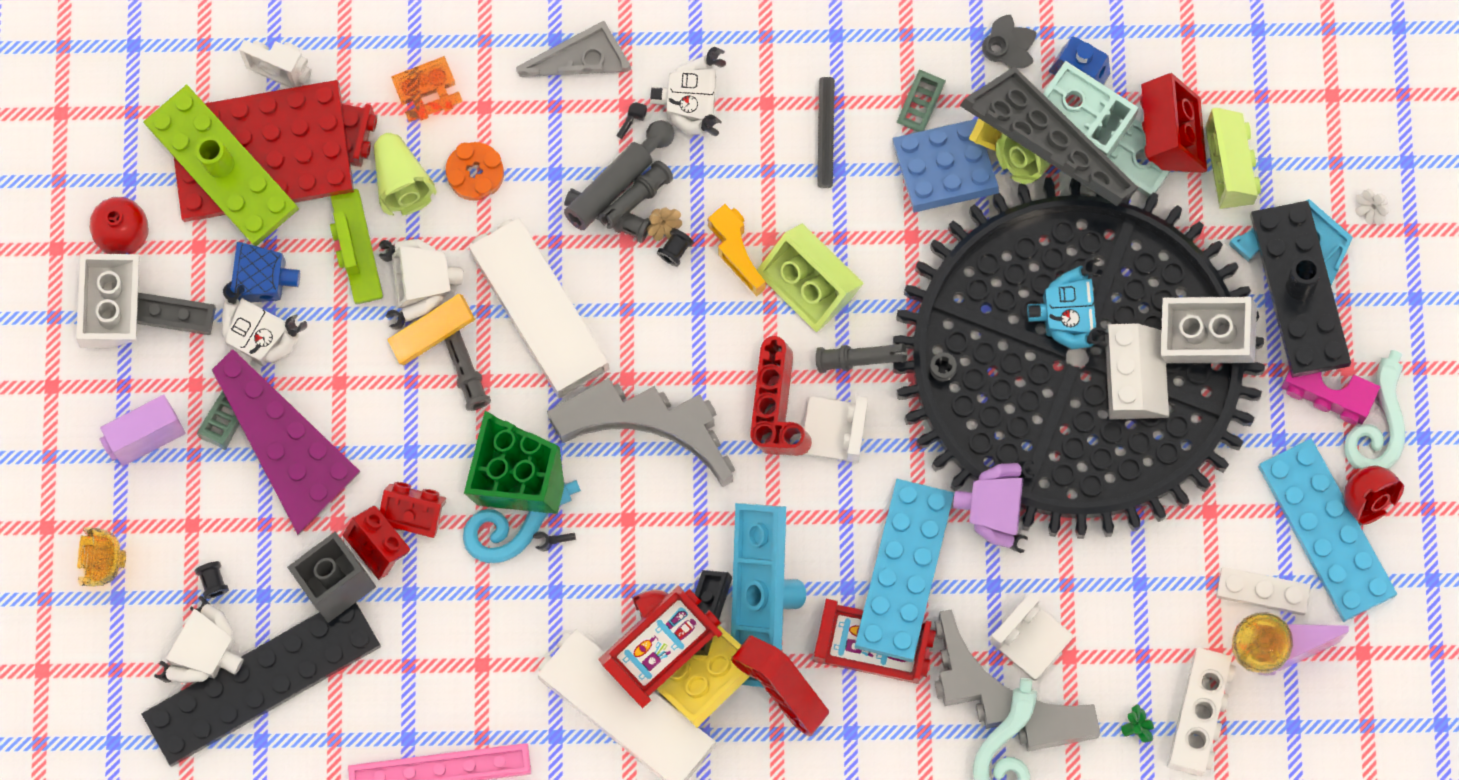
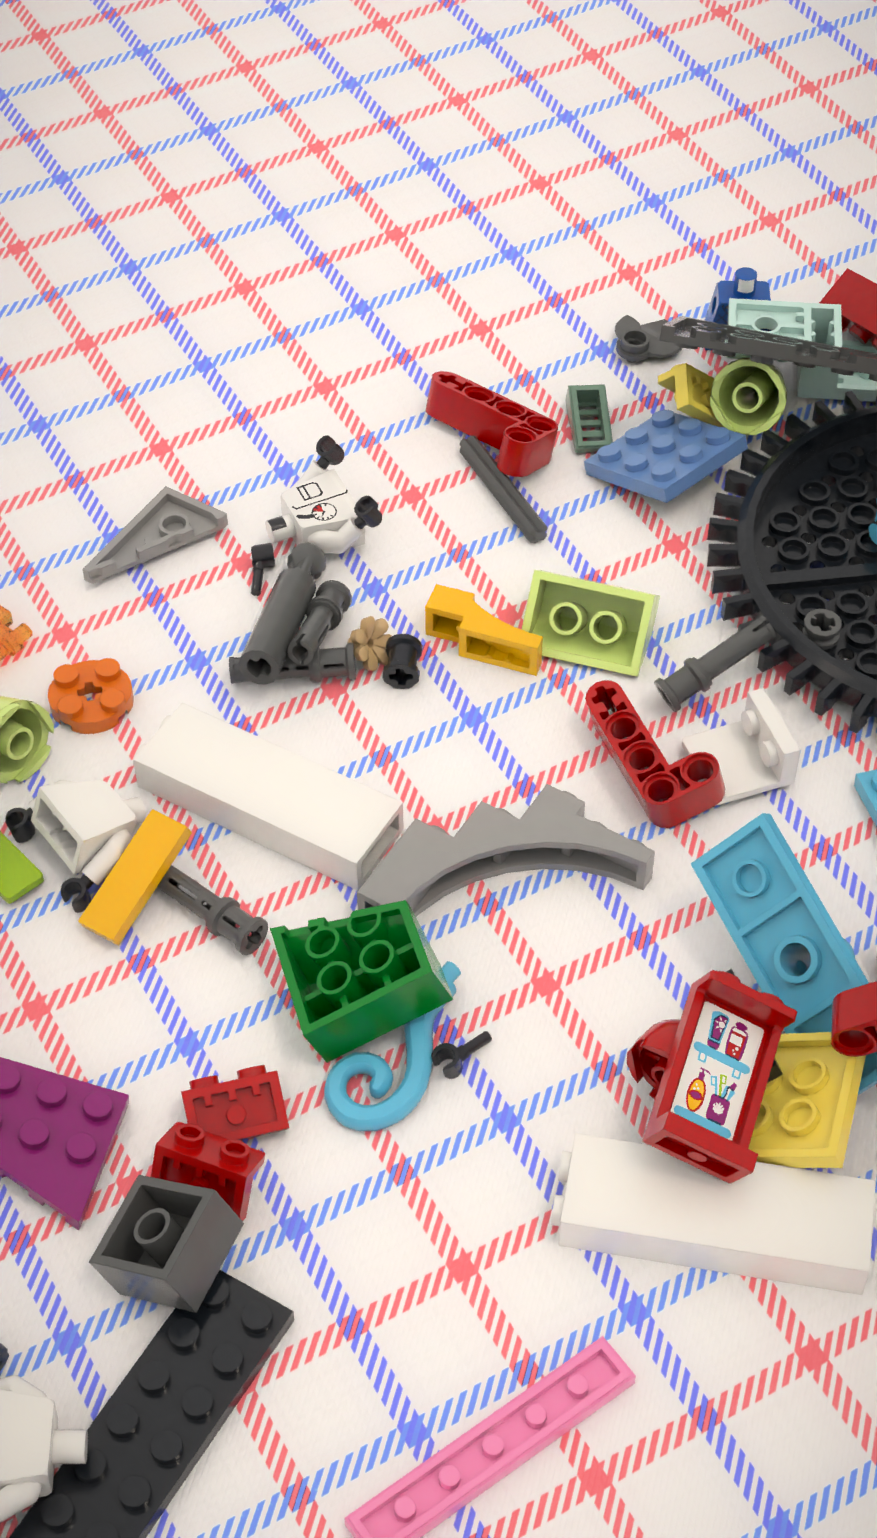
camera: 30 degrees left, 25 degrees down
none -> red beam [425,371,558,477]

